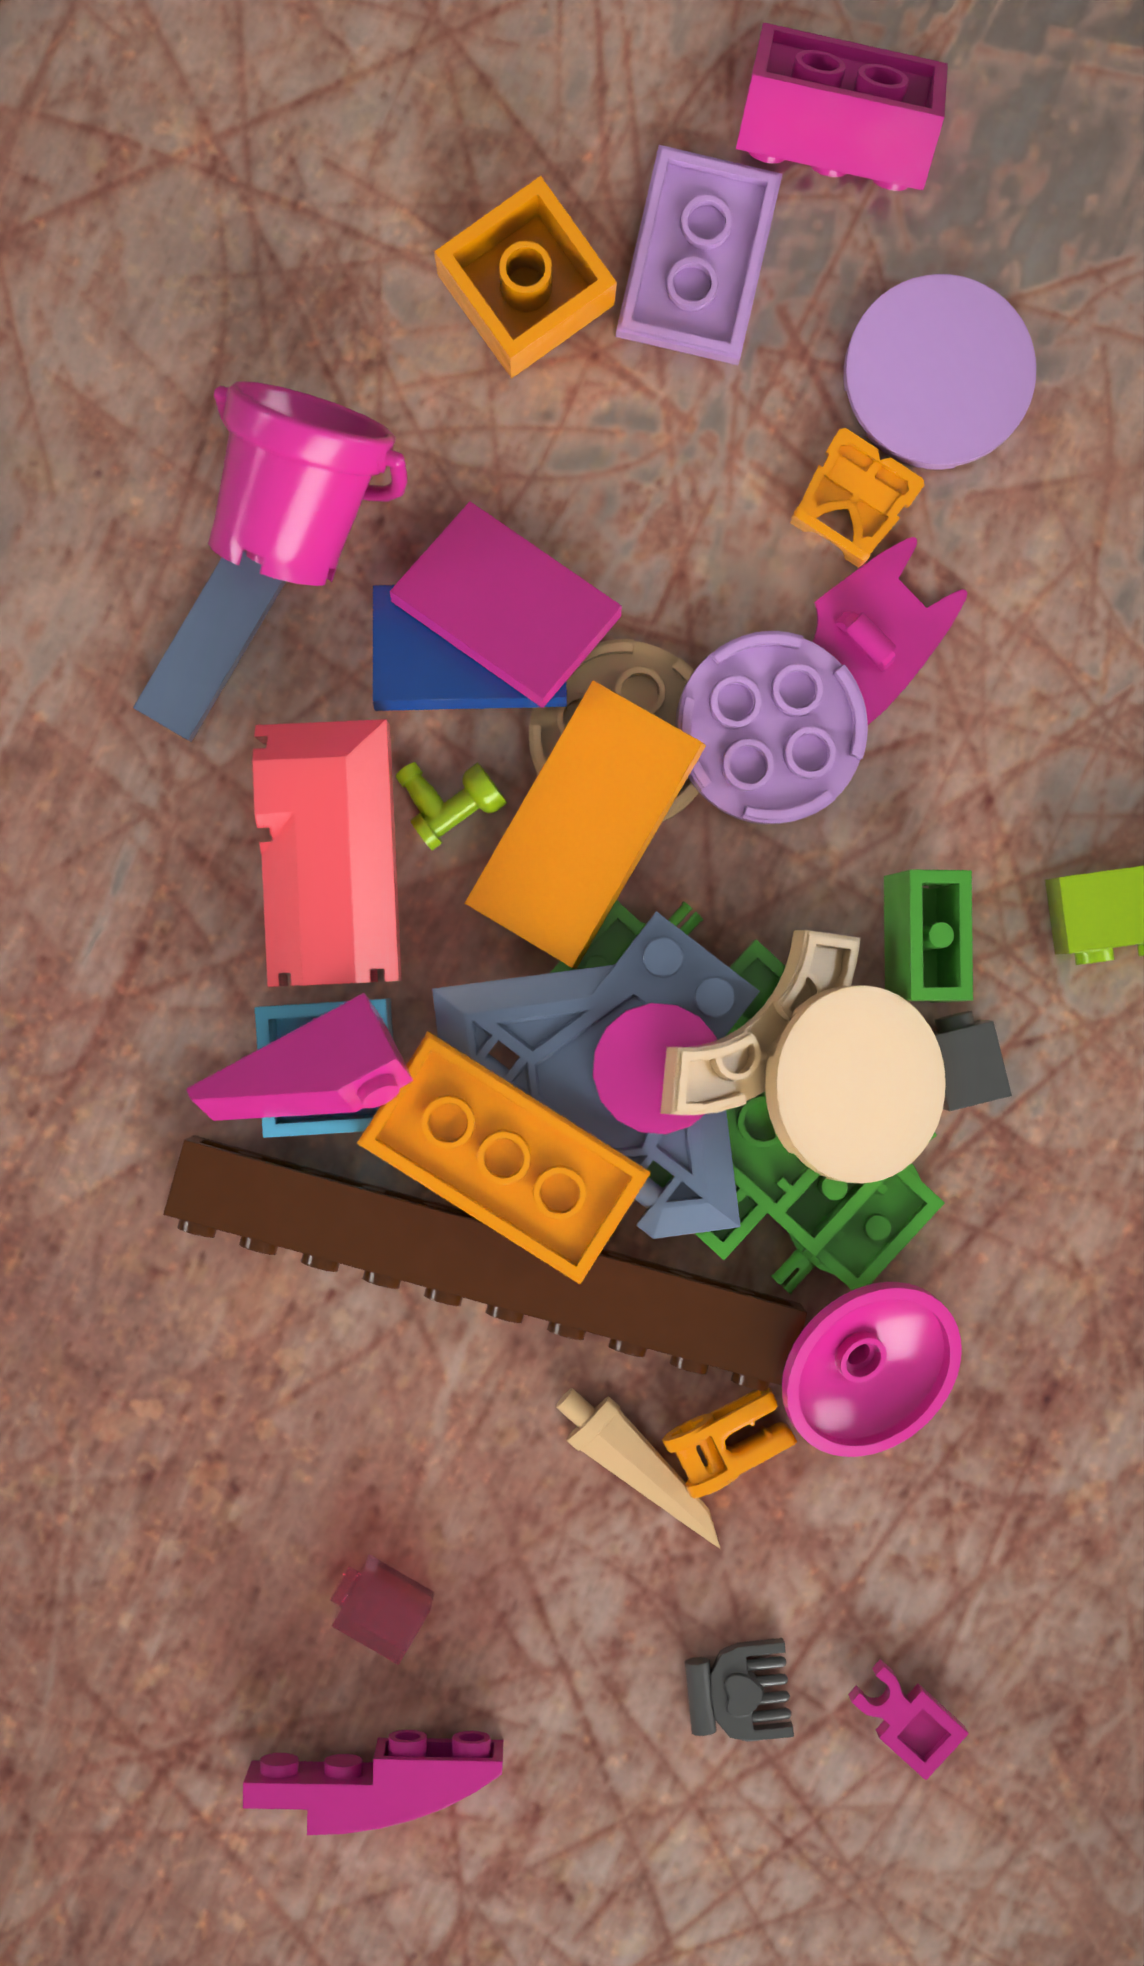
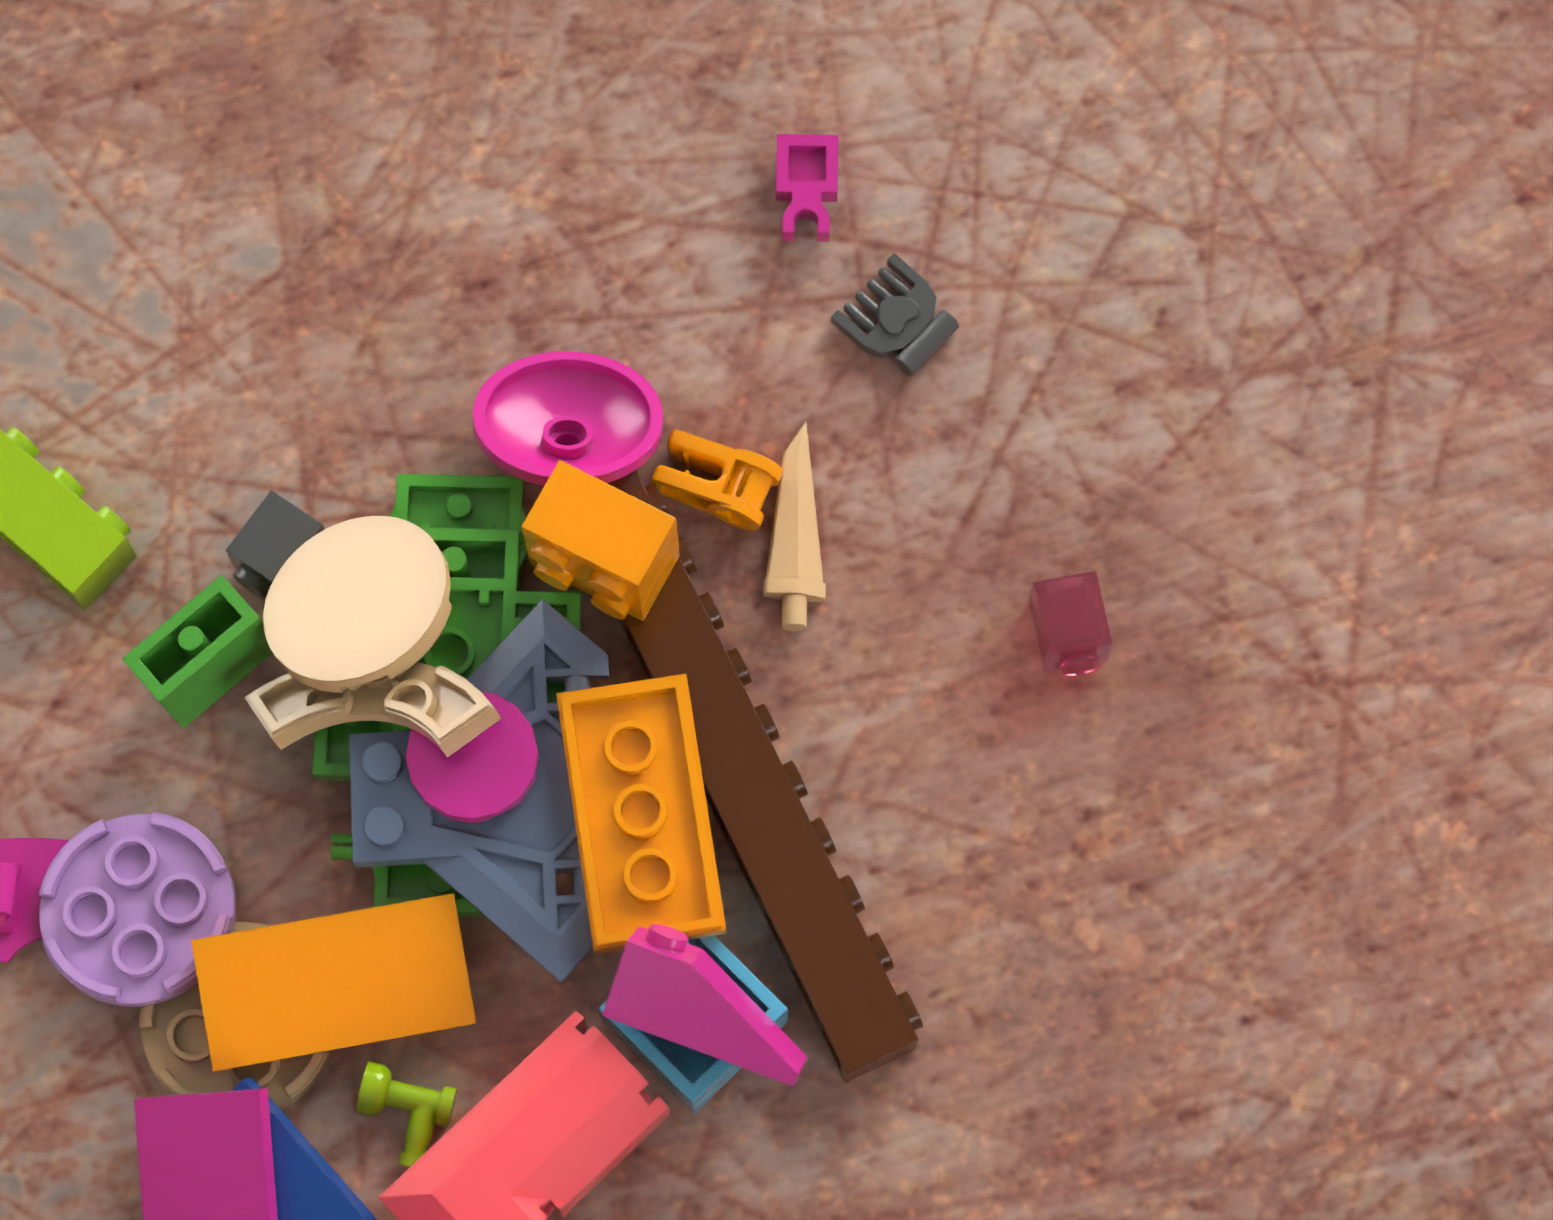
camera: 130 degrees left, 15 degrees down
dark pink slope [243,1730,504,1835] -> none
none -> light orange brick [521,460,680,622]

